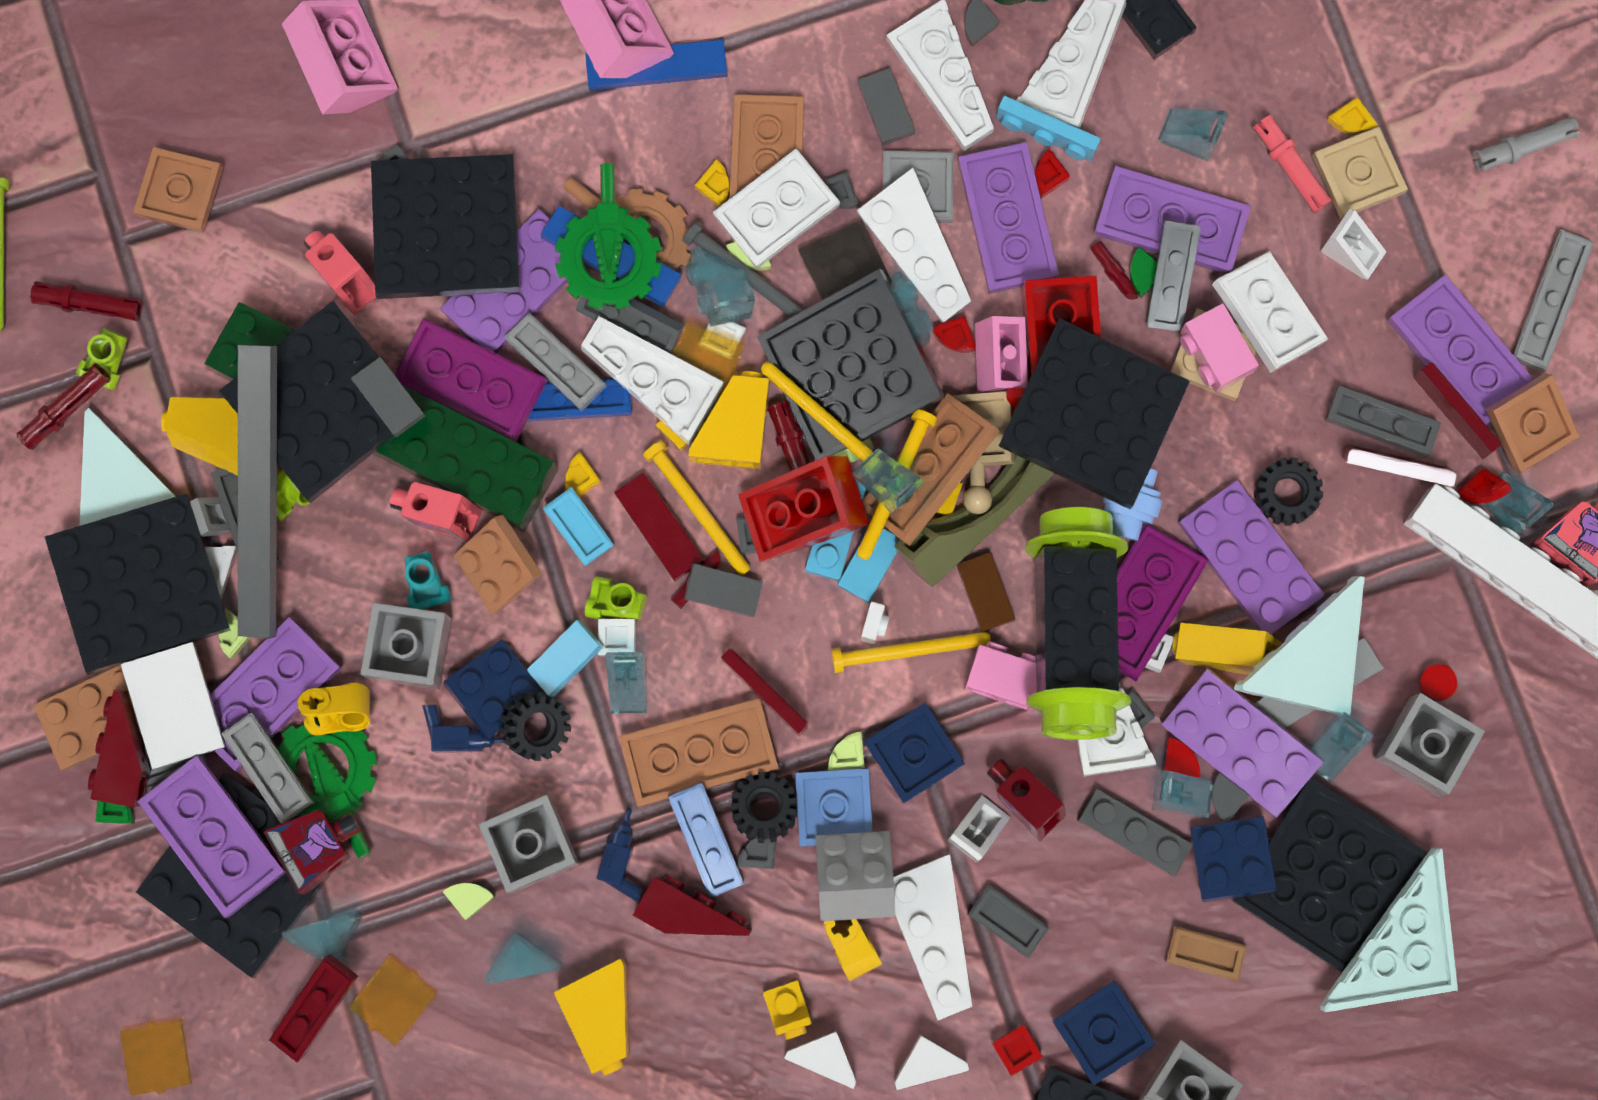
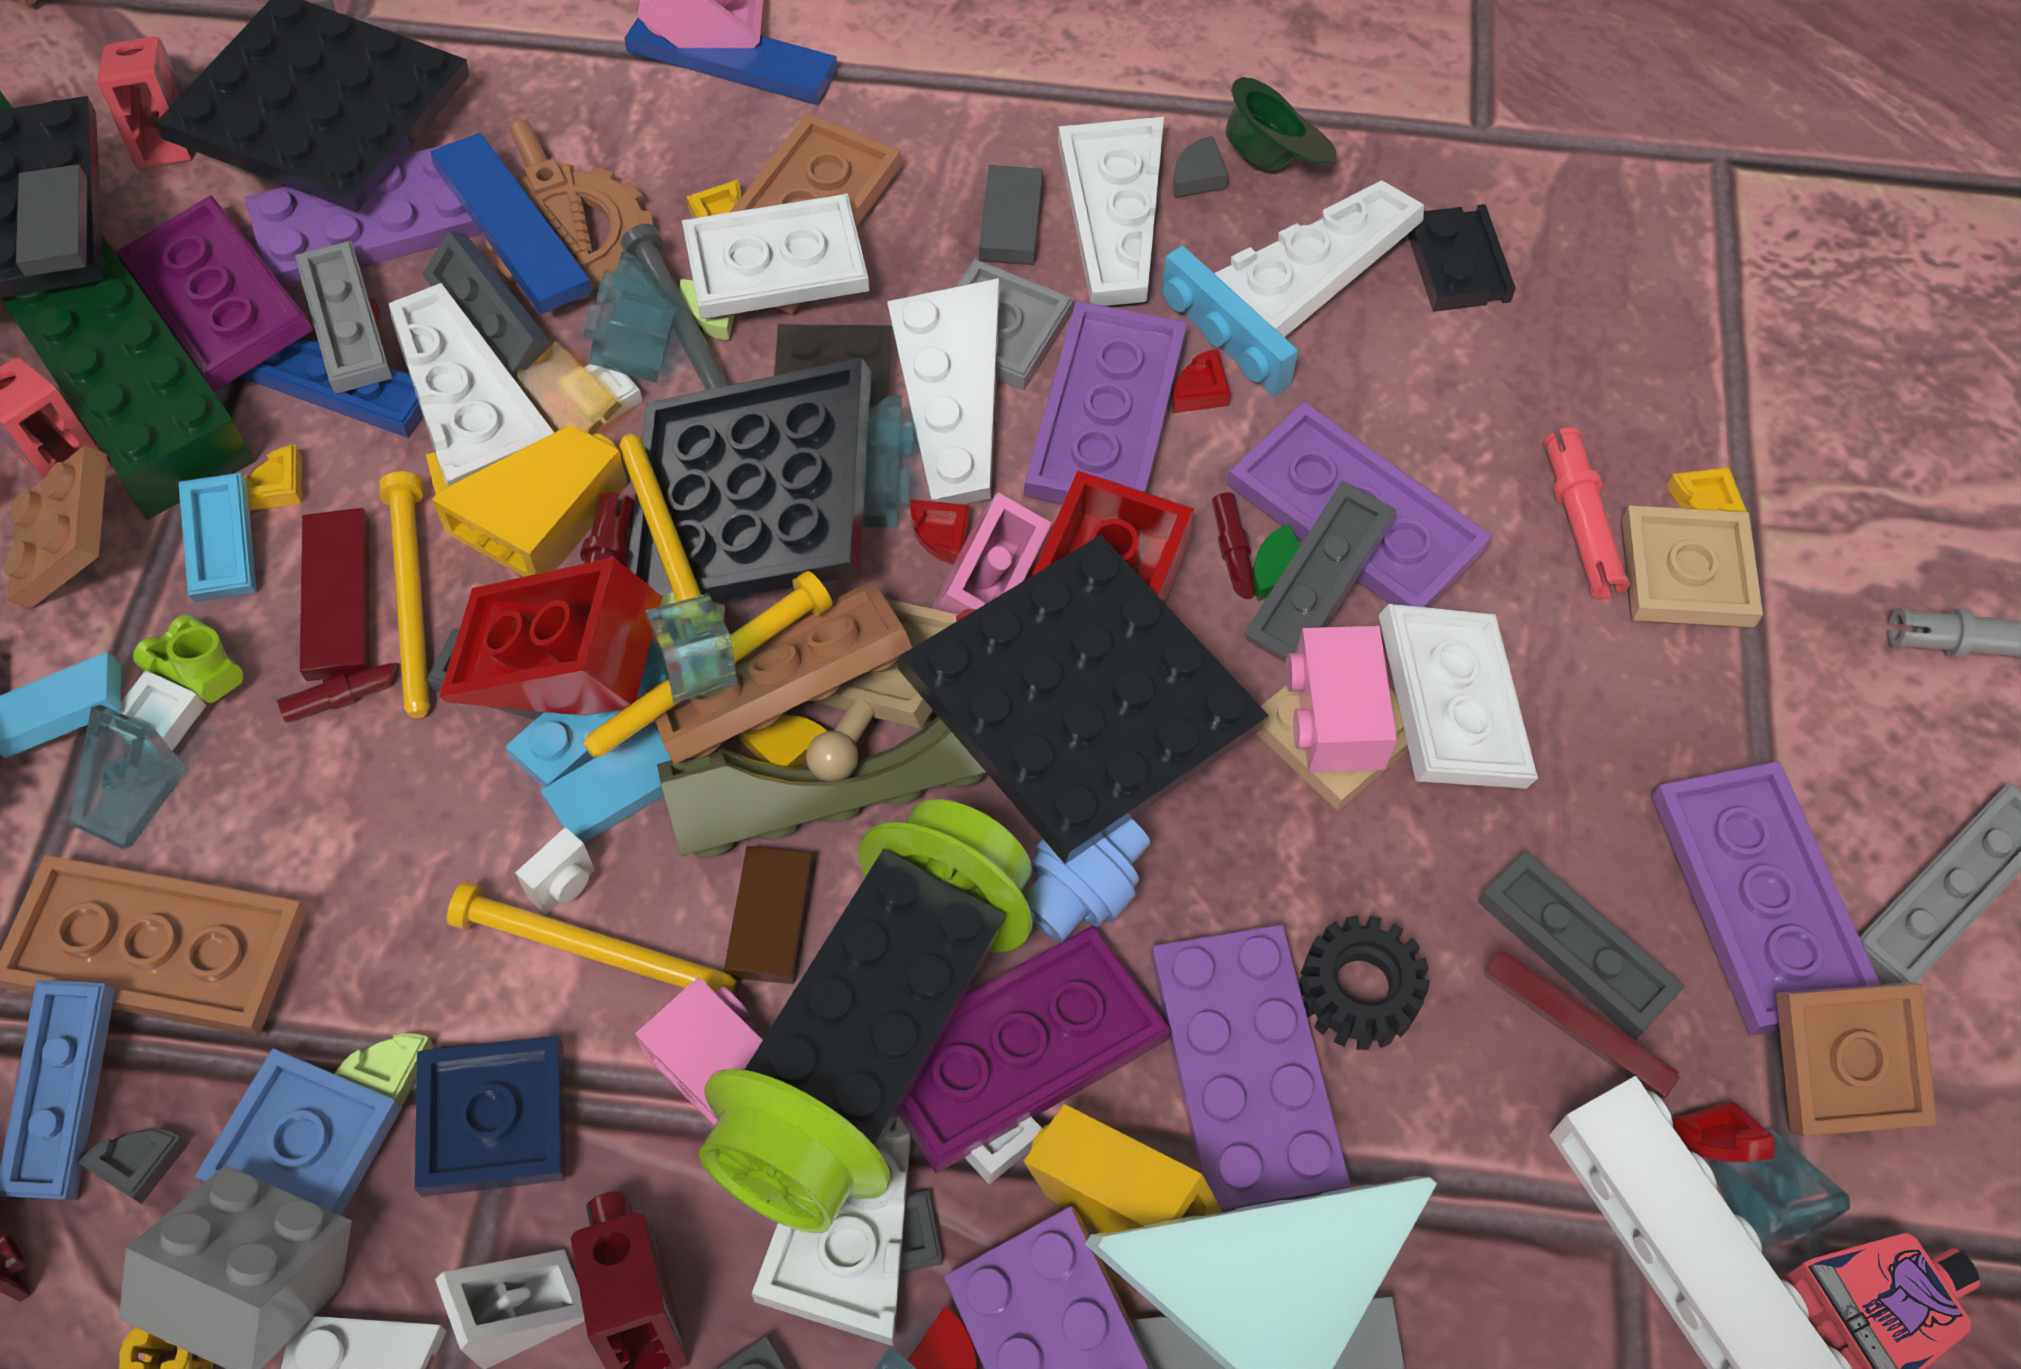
camera: 20 degrees right, 20 degrees down
green bar [555,163,662,310] -> none
dark grey tile [683,564,763,617] -> none
dark red tile [721,648,808,737] -> none
black tyre [731,772,798,843] -> none
dark grey tile [823,172,858,209] -> none
clear light blue slope [1158,109,1228,161] -> none
white slope [1320,209,1387,280] -> none
dark red tile [1413,362,1501,459] -> none

